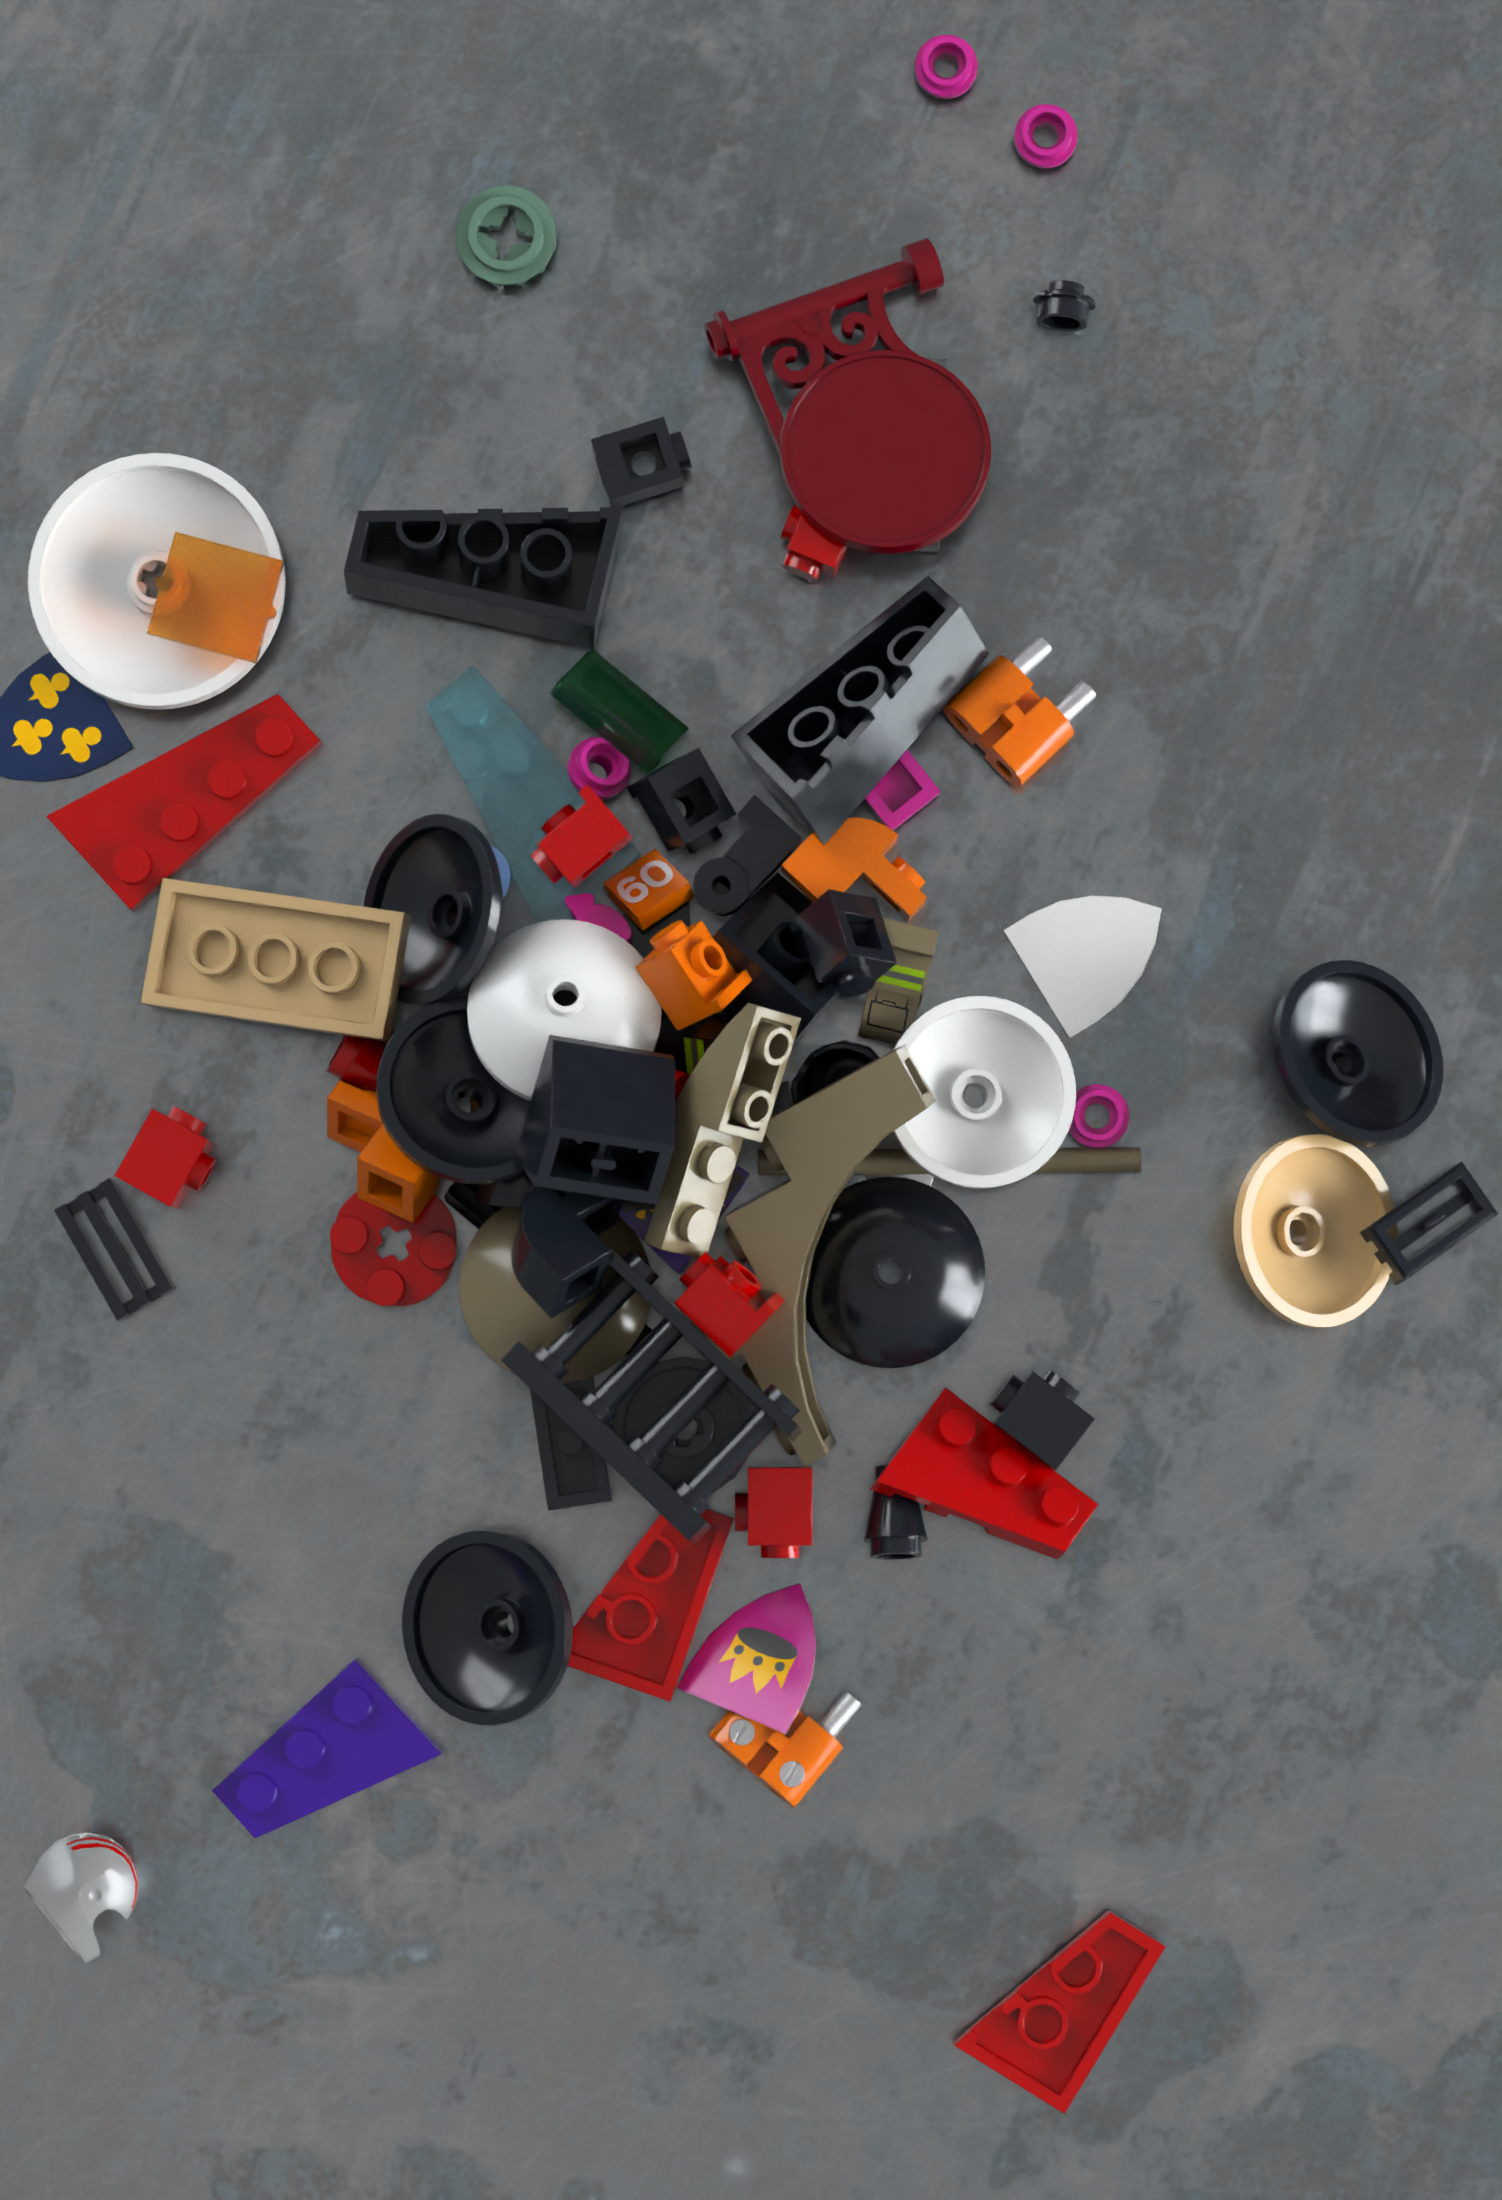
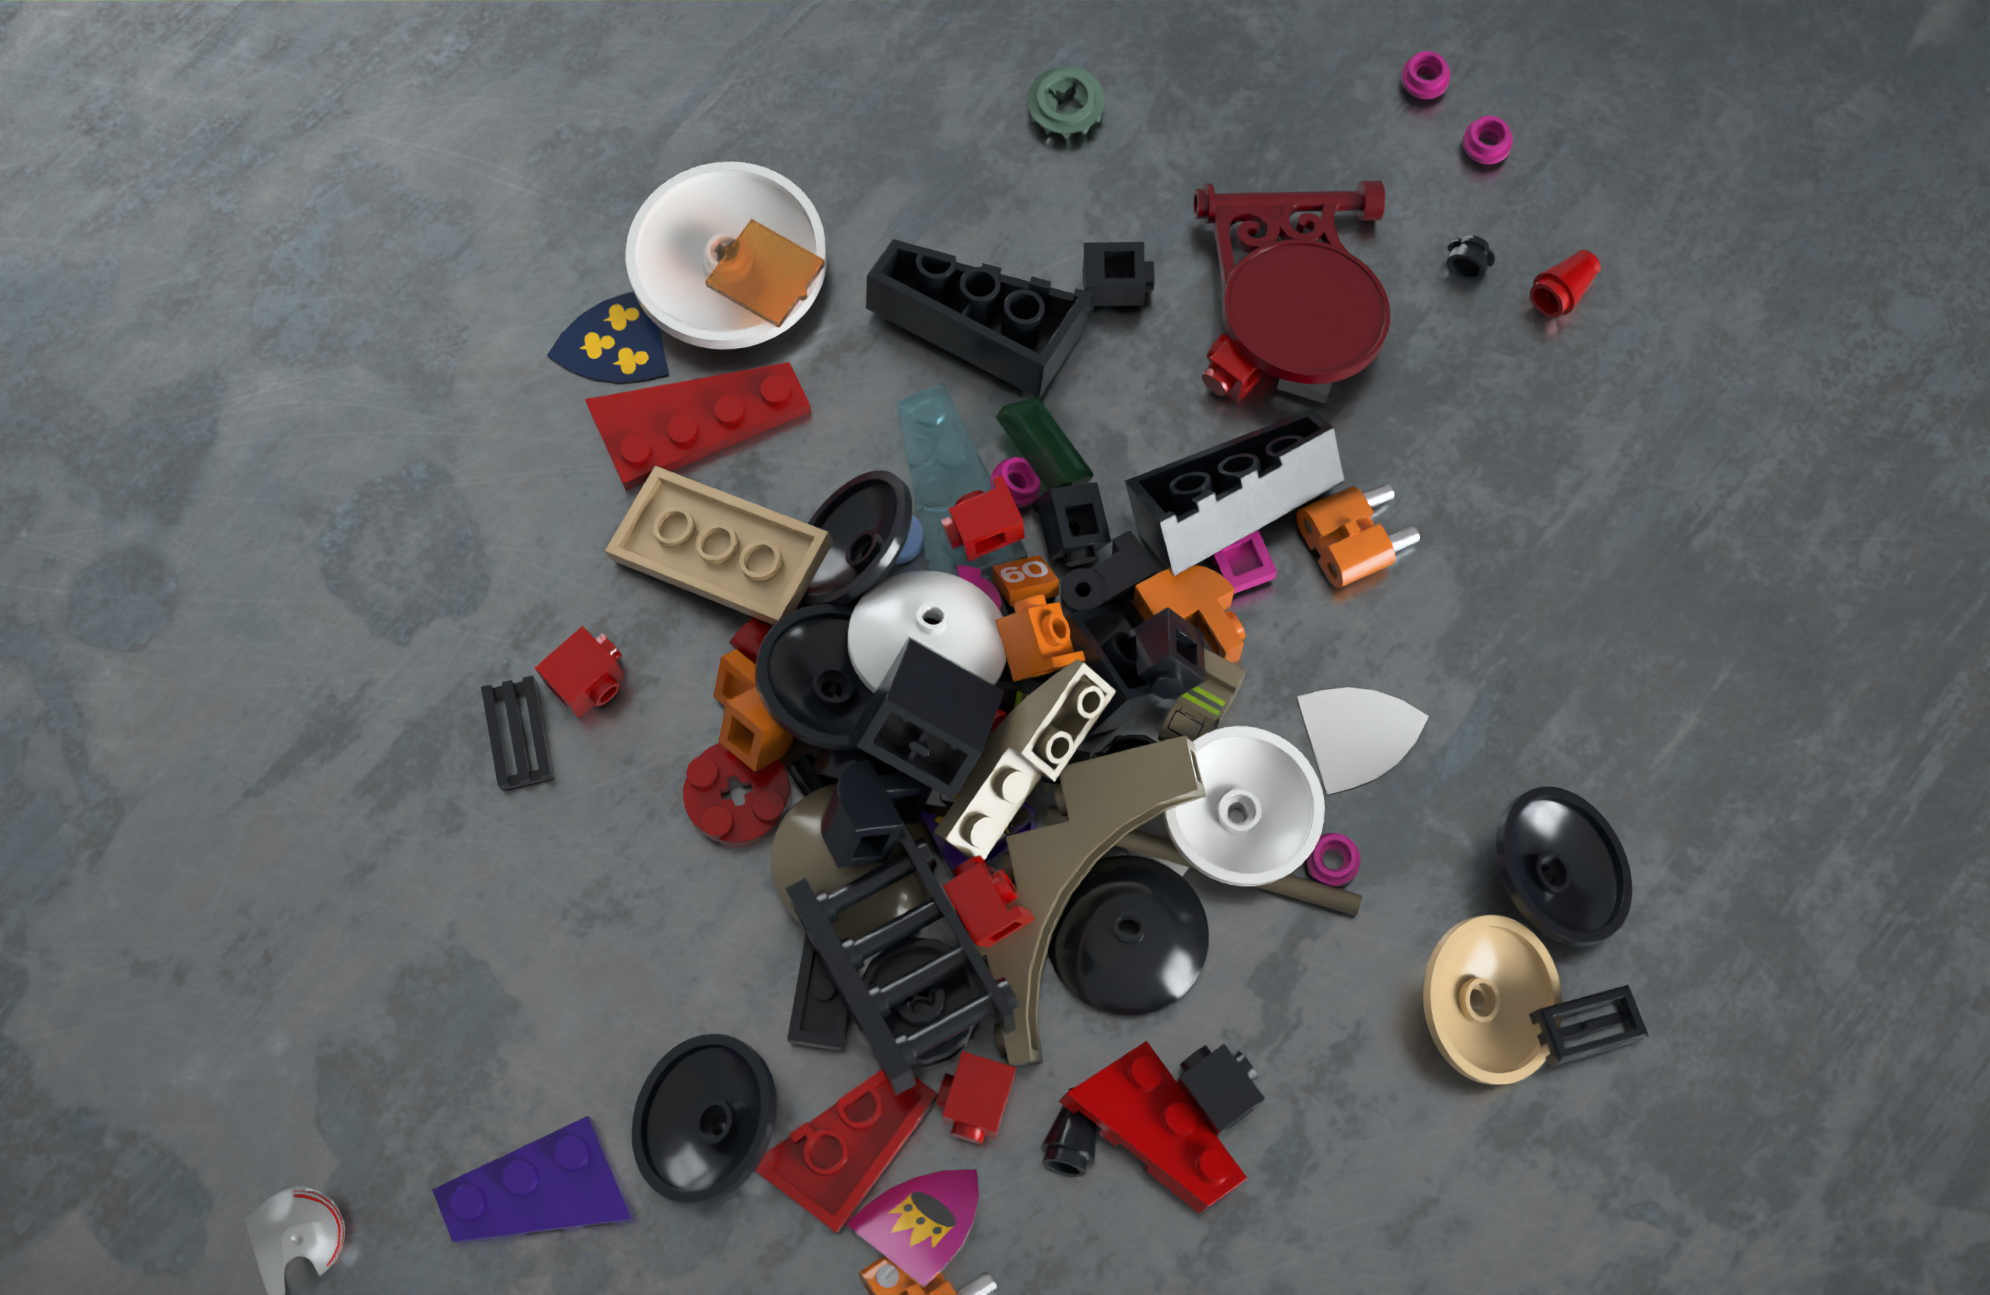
camera: 20 degrees right, 15 degrees down
none -> red cone [1530,249,1601,318]

